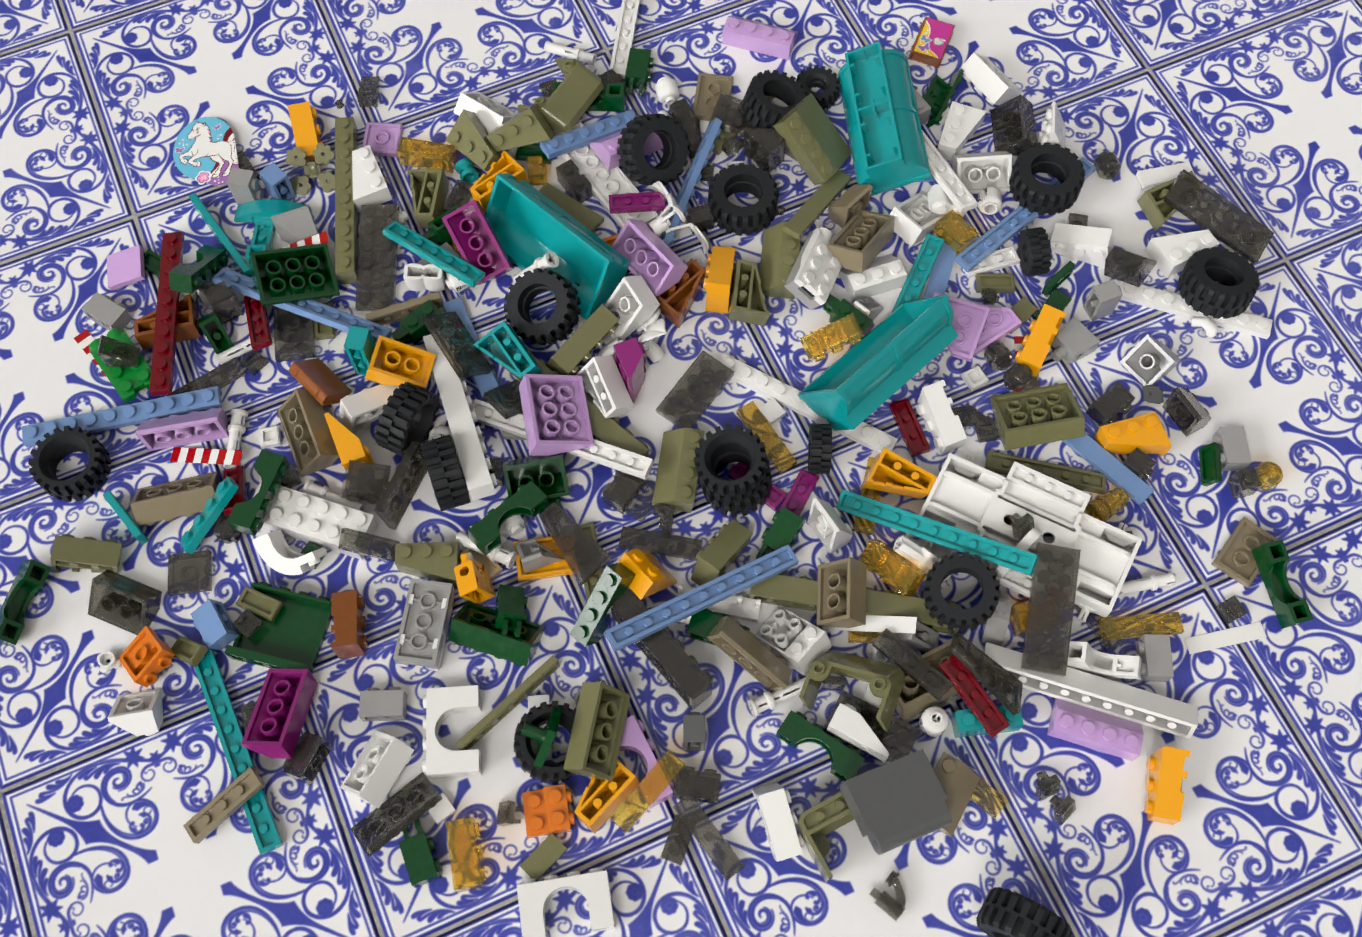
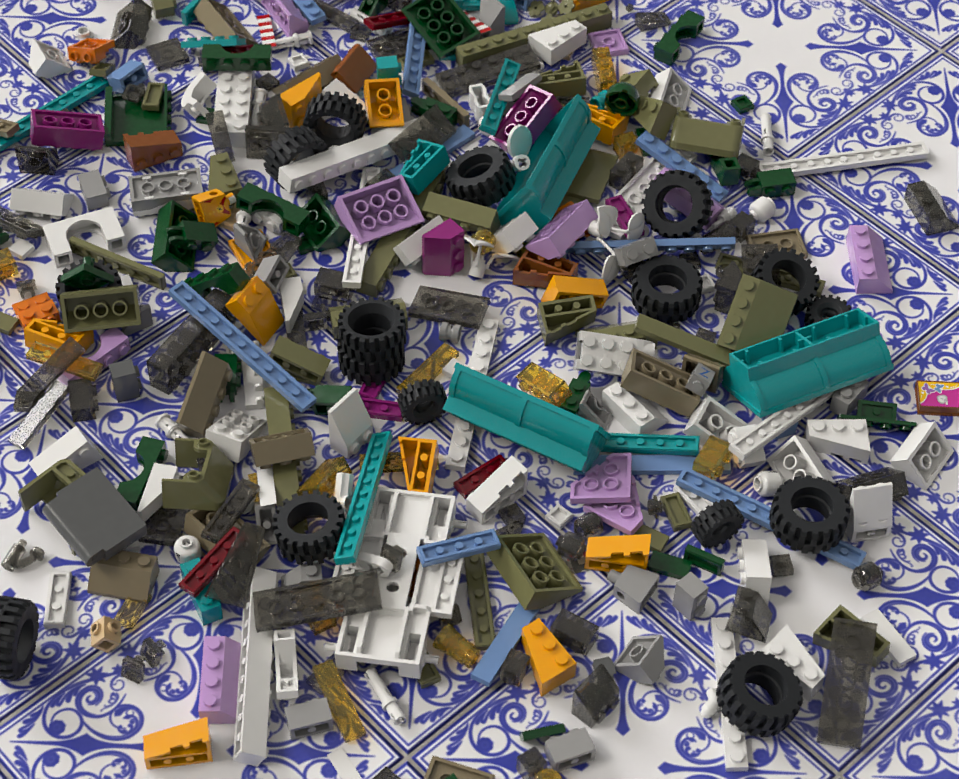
camera: 70 degrees right, 15 degrees down
none -> clear smoke tile [16,336,85,405]
none -> white tile [43,571,72,628]
none -> tan brick [90,616,122,653]
none -> light grey brick [254,254,290,294]
none -> white slope [279,276,307,333]
none -> medium blue tile [416,528,501,567]
none -> light grey wheel [439,322,462,343]
none -> clear yellow head [469,229,496,255]
none -> light grey tile [498,73,542,102]
none -> white piece [507,124,532,158]
none -> dark green cylinder [604,82,640,116]
none -> light grey brick [613,237,659,266]
none -> dark green arch [653,10,705,66]
none -> light grey brick [685,363,715,397]
none -> clear smoke tile [696,327,717,343]
none -> dark green tile [730,95,754,114]

